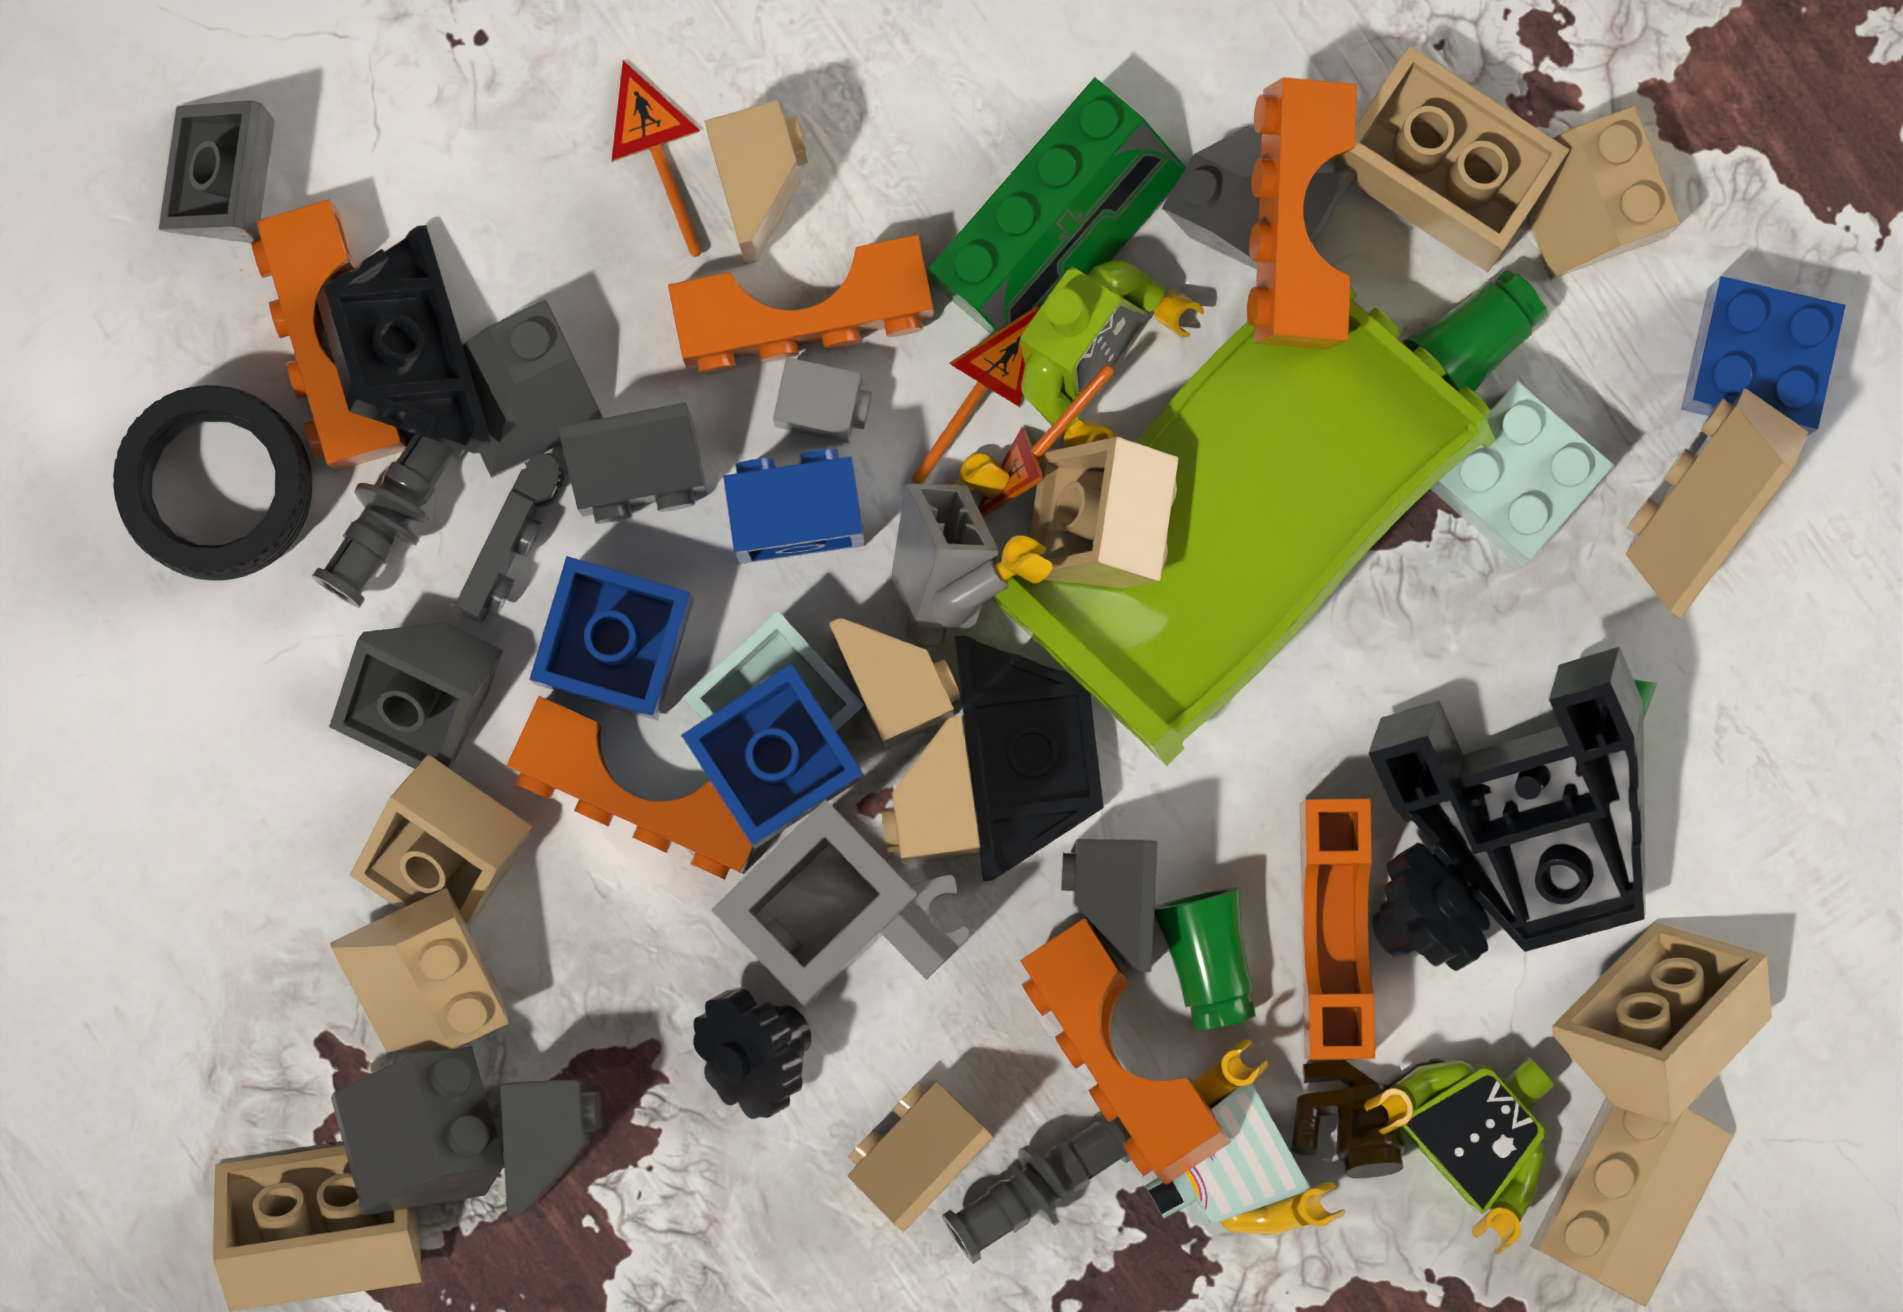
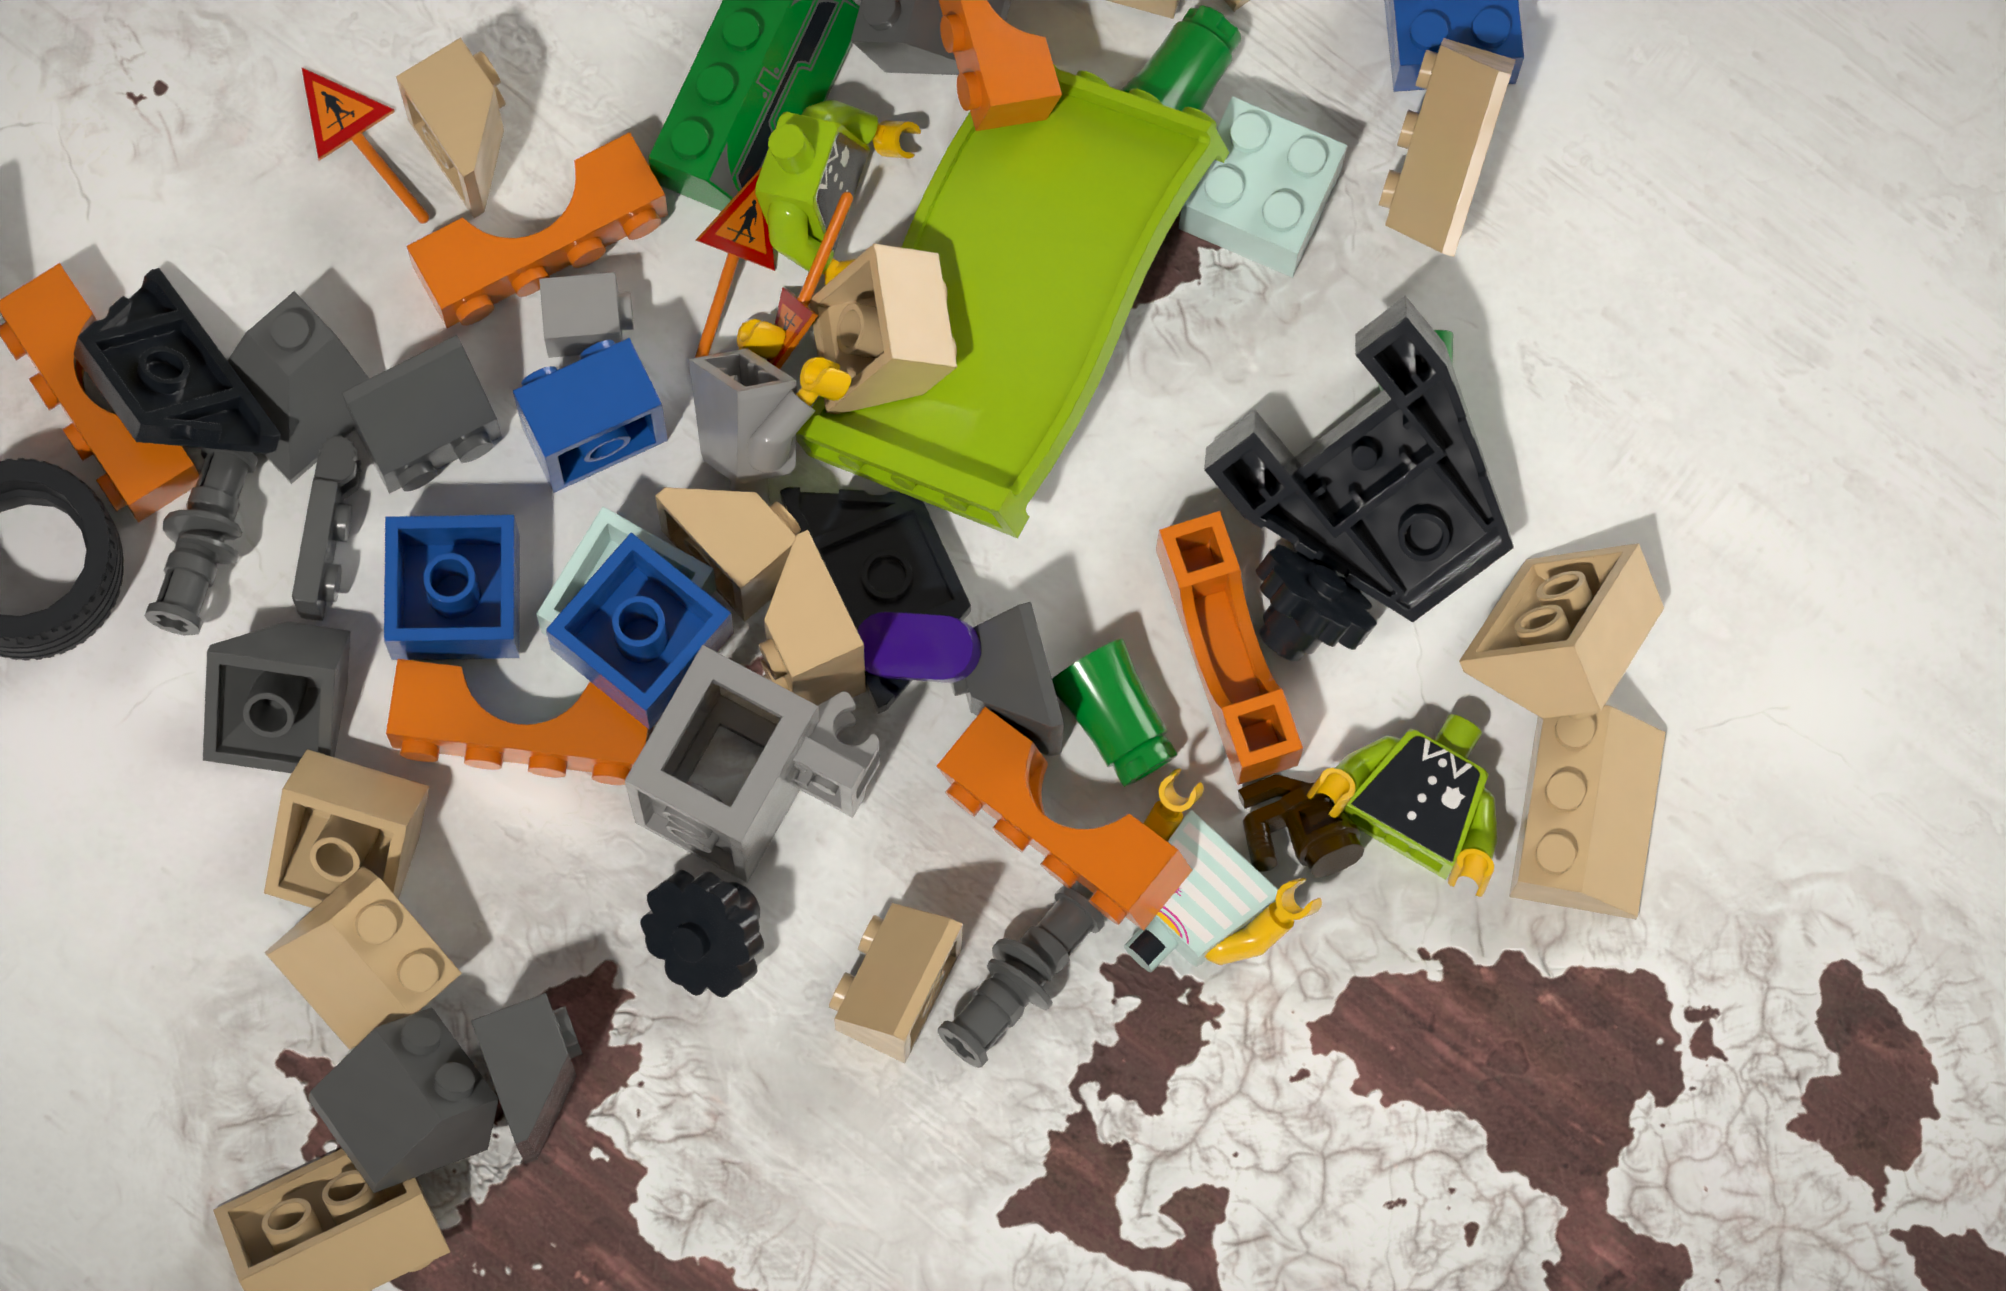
camera: 20 degrees left, 10 degrees down
none -> dark purple tile [857,612,981,683]

